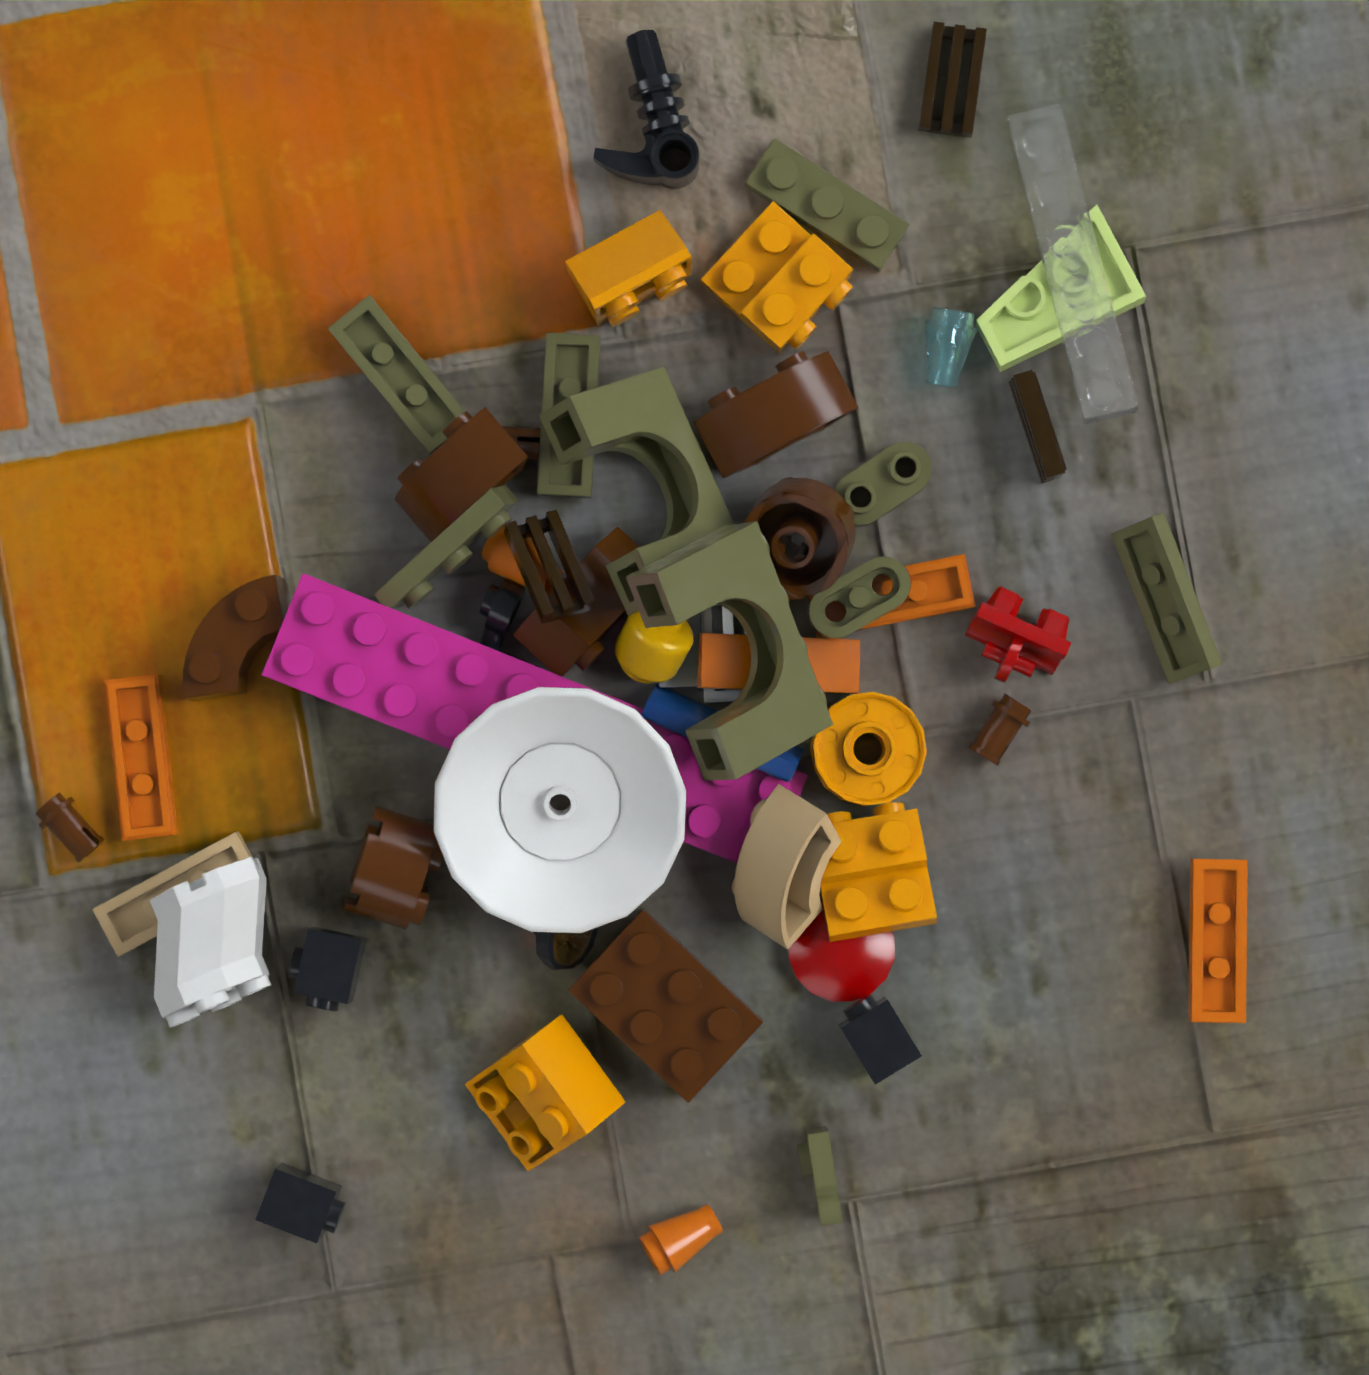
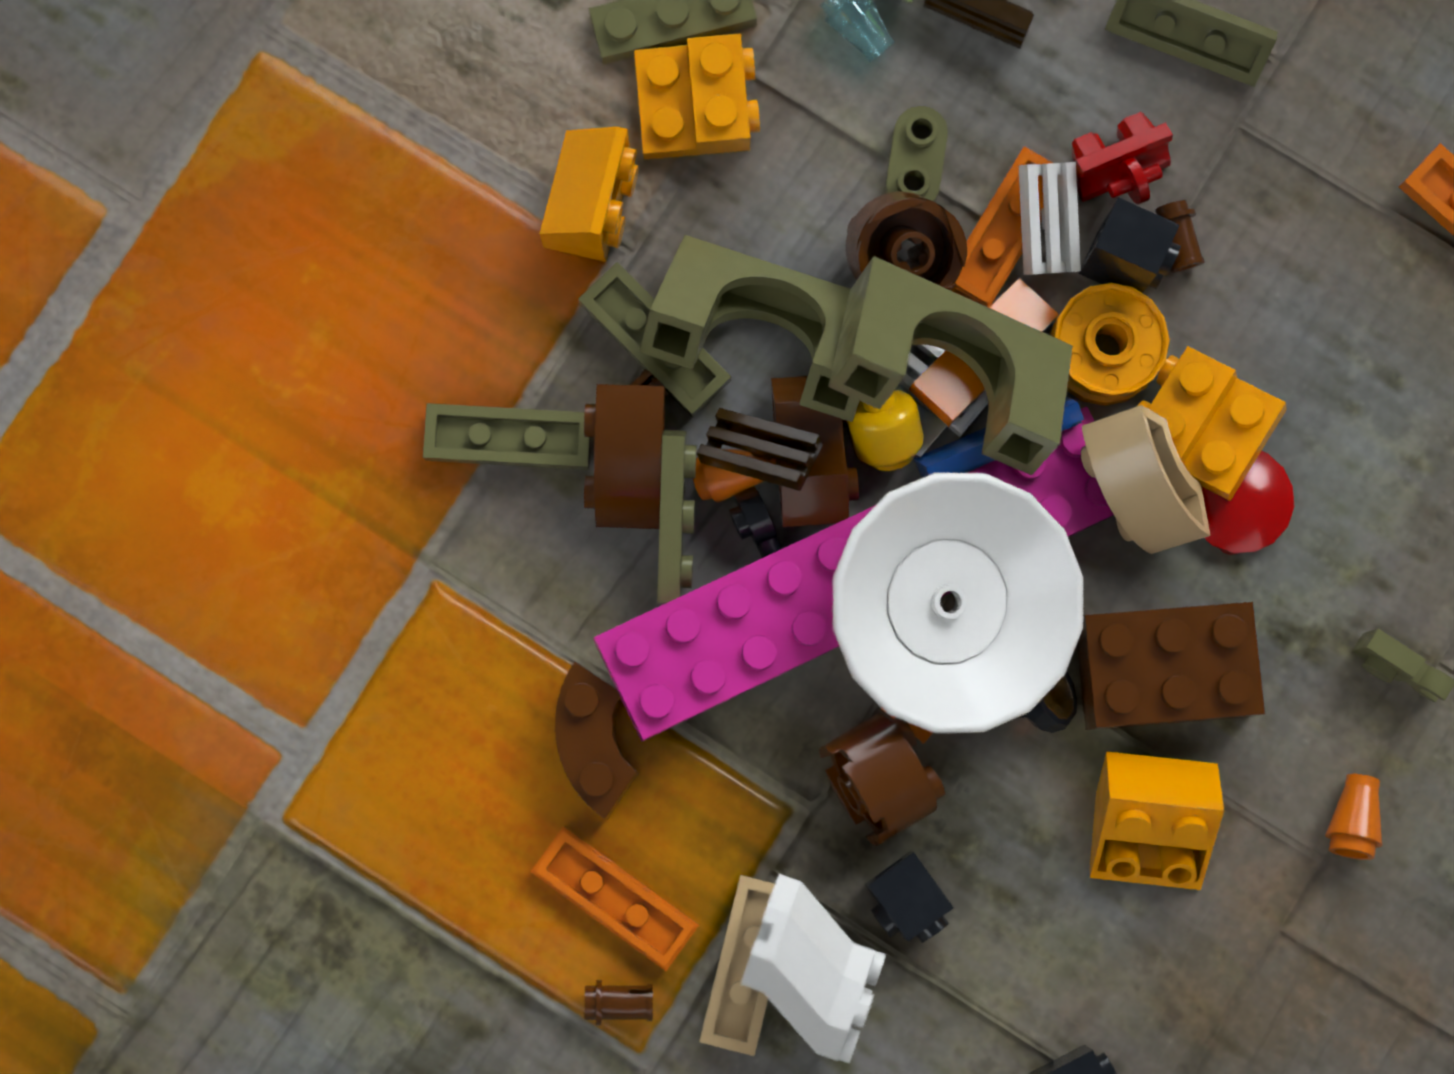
camera: 50 degrees left, 5 degrees down
black piece [594,30,699,189] -> none
reddish brown brick [693,351,859,479] -> none
olive plate [808,556,911,639] -> none
black brick [838,994,922,1085] -> none
none -> white tile [1019,162,1081,275]
none -> black brick [1078,197,1181,293]

